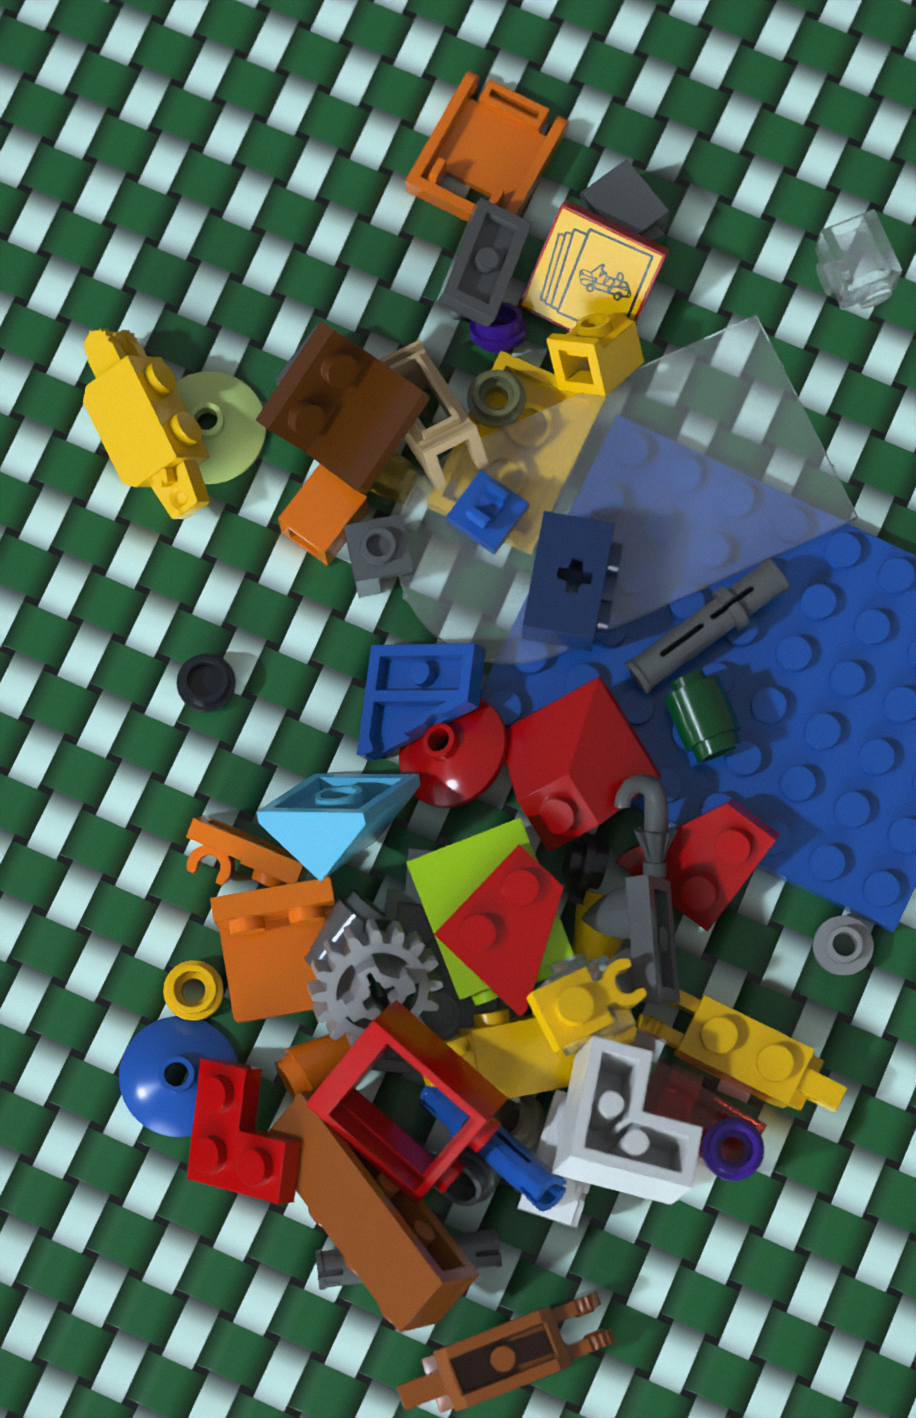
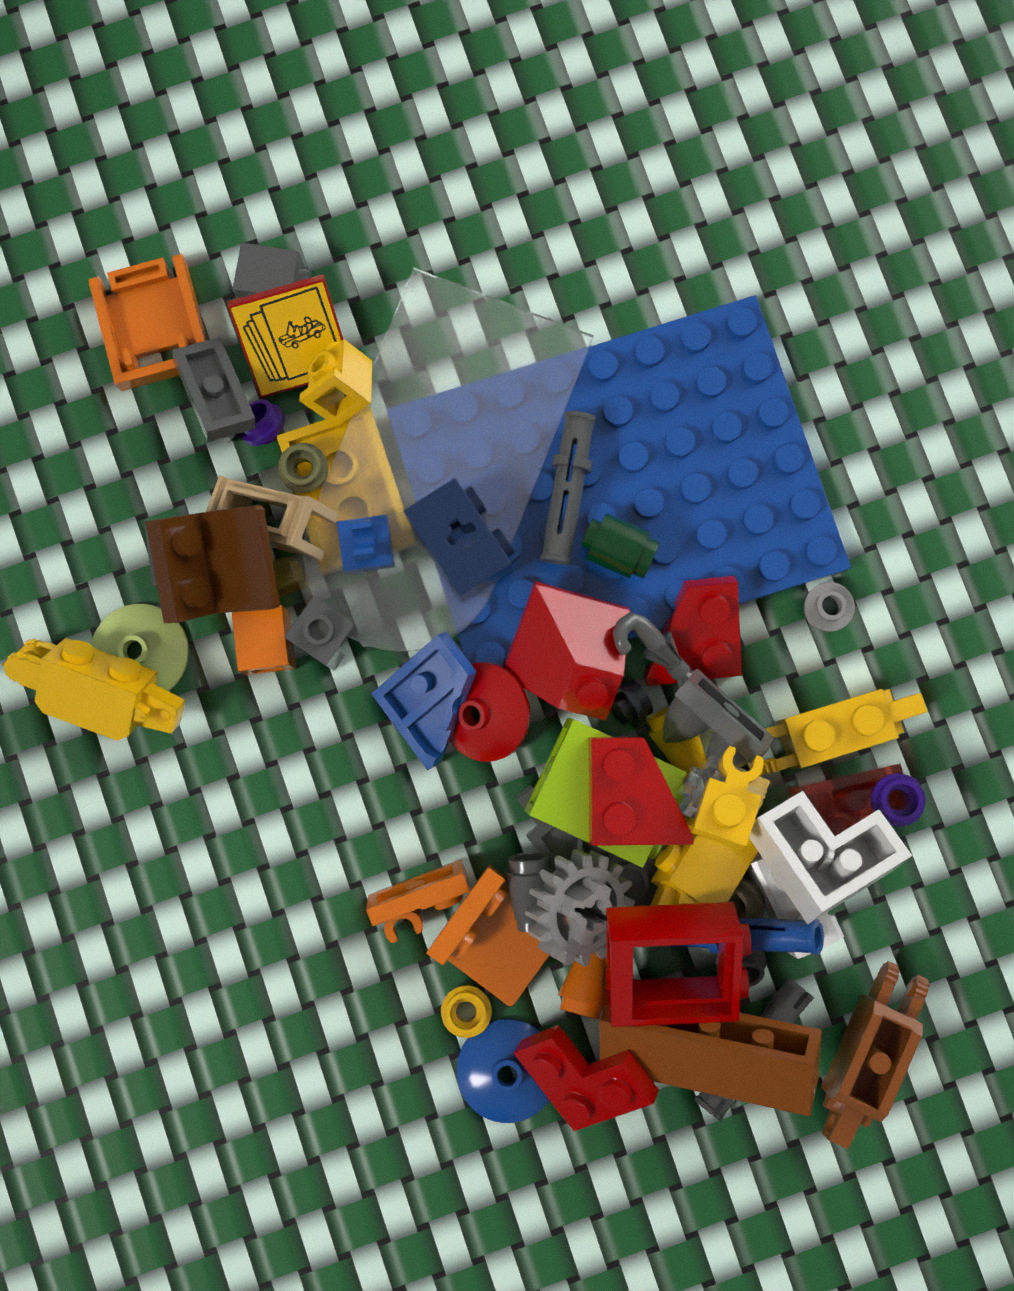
camera: 40 degrees left, 5 degrees up
black plate [177,654,236,713] -> none
medium azure slope [257,773,421,882] -> none
clear brick [815,209,902,310] -> none

